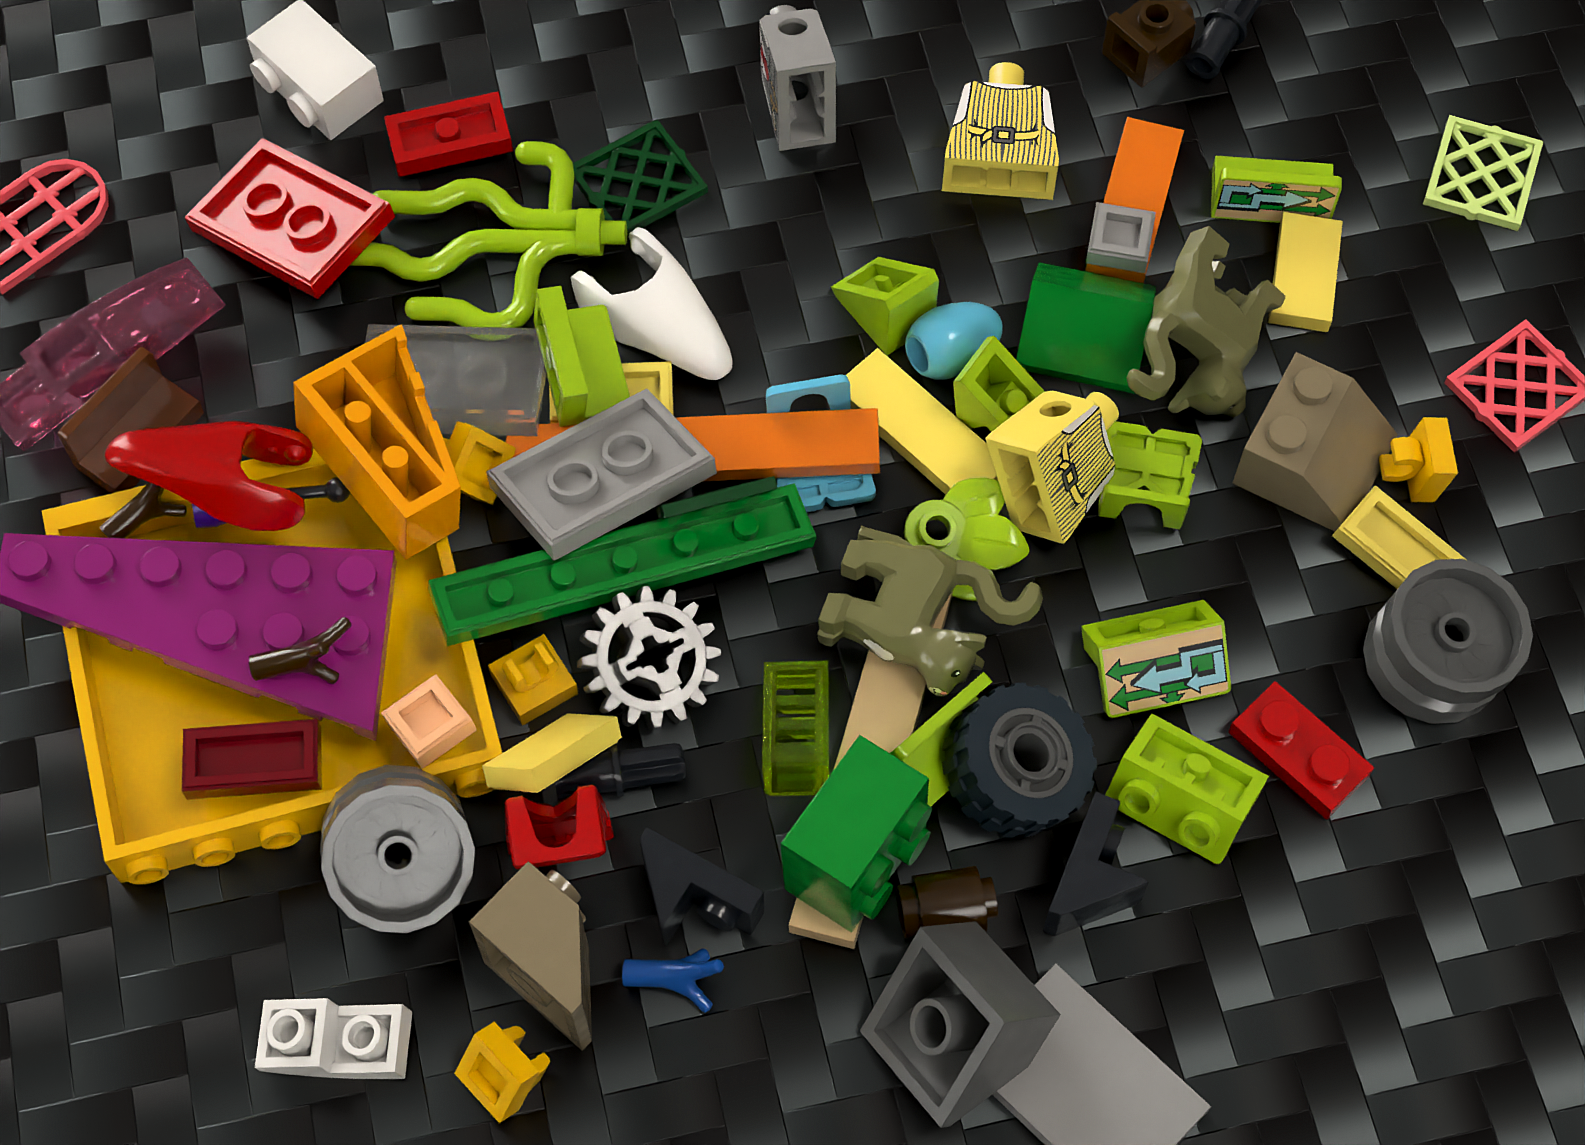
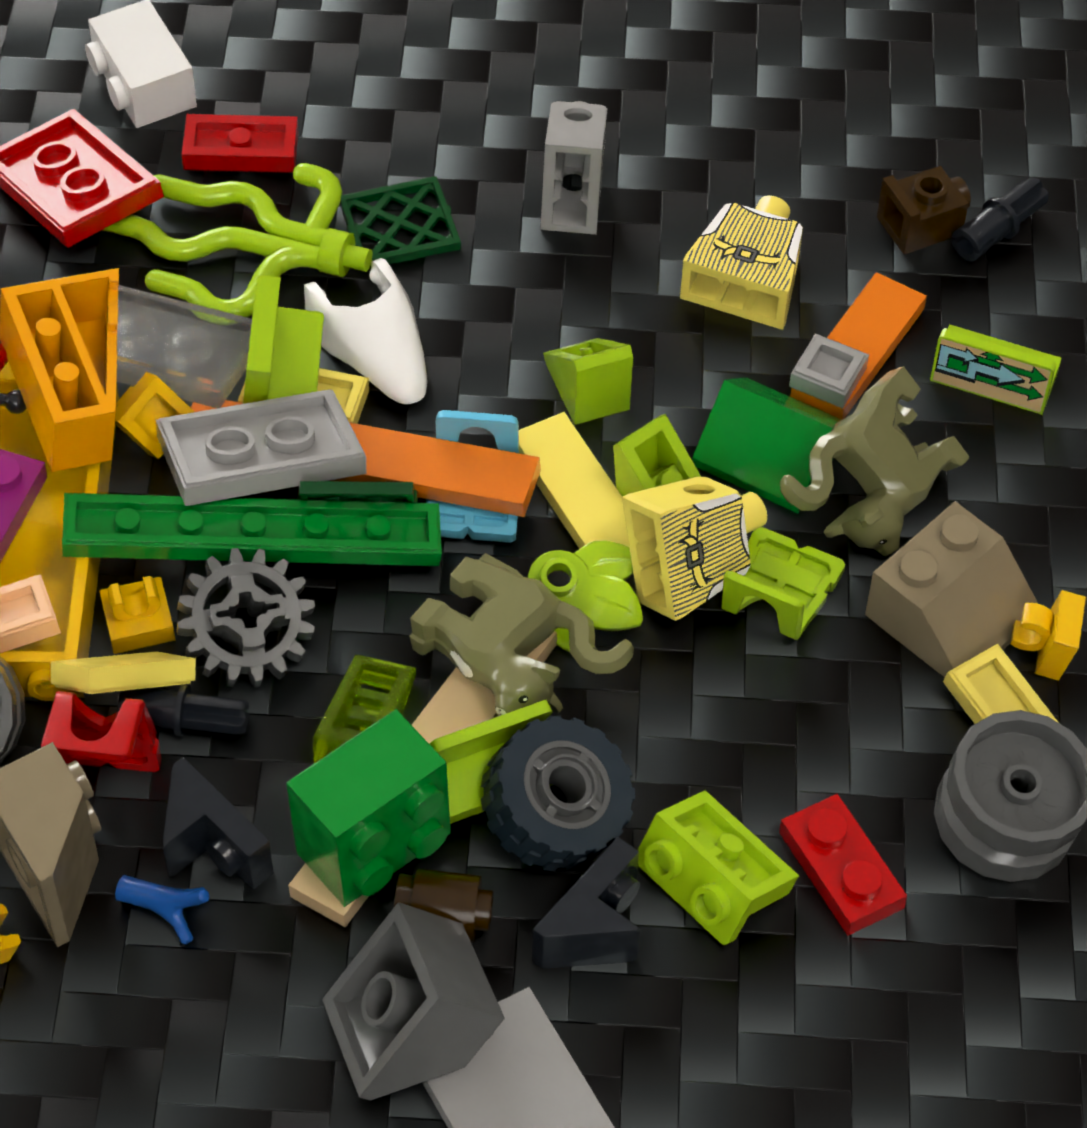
camera: 15 degrees right, 10 degrees down
medium azure animal [905,302,1003,380] -> none
panel [1081,600,1231,718] -> none
light yellow tile [1268,212,1343,332] -> none

